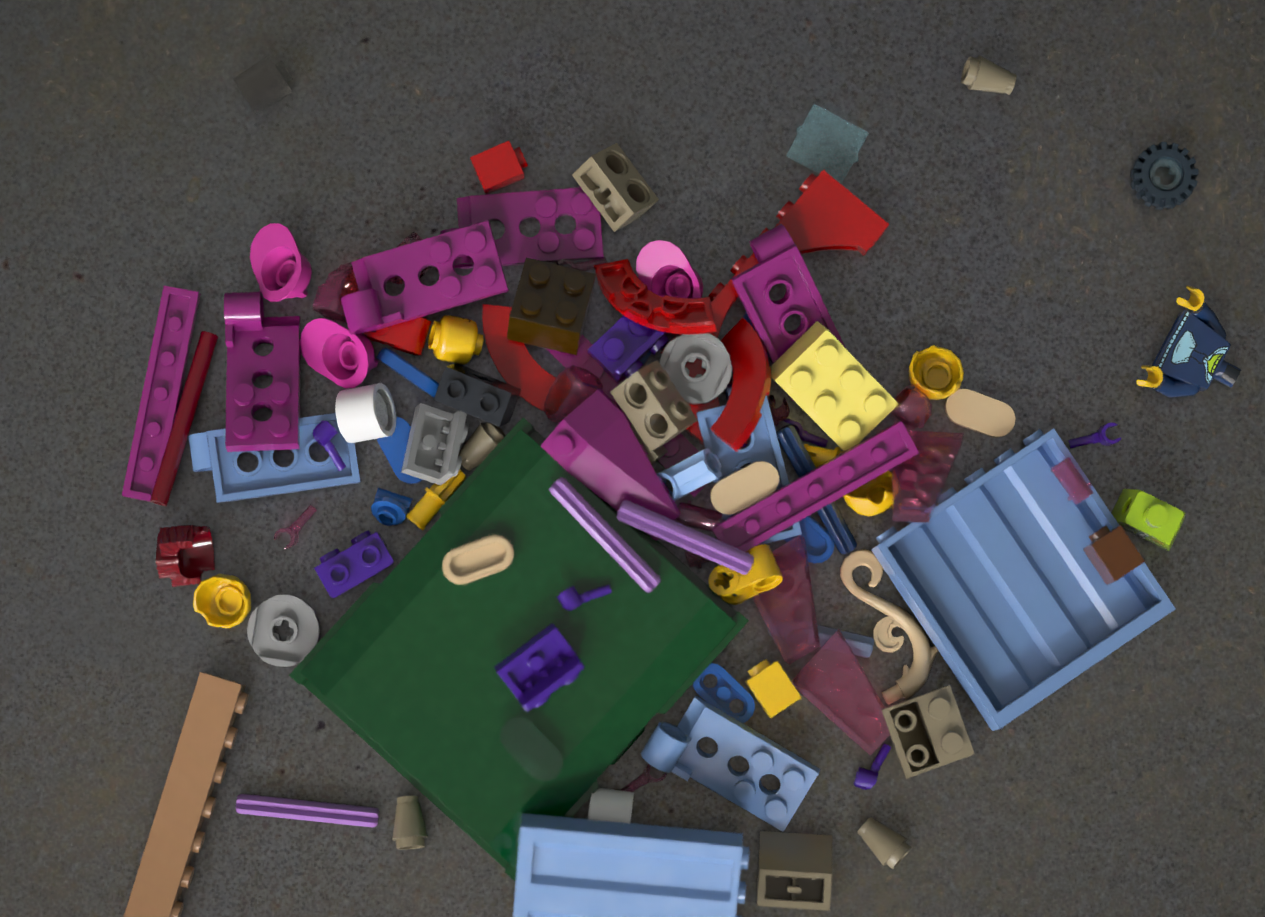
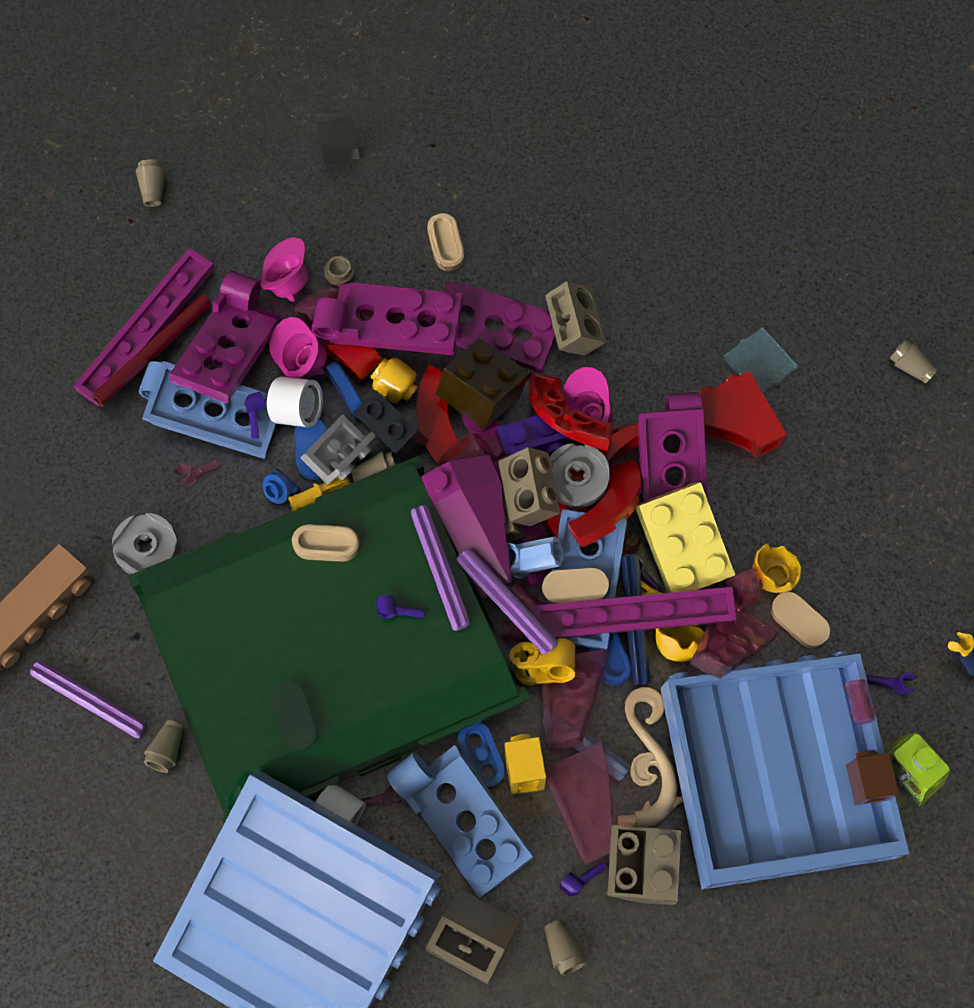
camera: 20 degrees right, 15 degrees down
dark red hair [156,525,215,587] -> none
yellow hair [193,573,251,628] -> none
dark purple bracket [314,530,394,598] -> none
red brick [470,141,528,194] -> none
dark purple bracket [494,623,585,711] -> none
none -> dark tan cone [135,159,166,207]
none -> dark tan plate [324,256,355,286]
none -> tan tile [427,213,464,271]

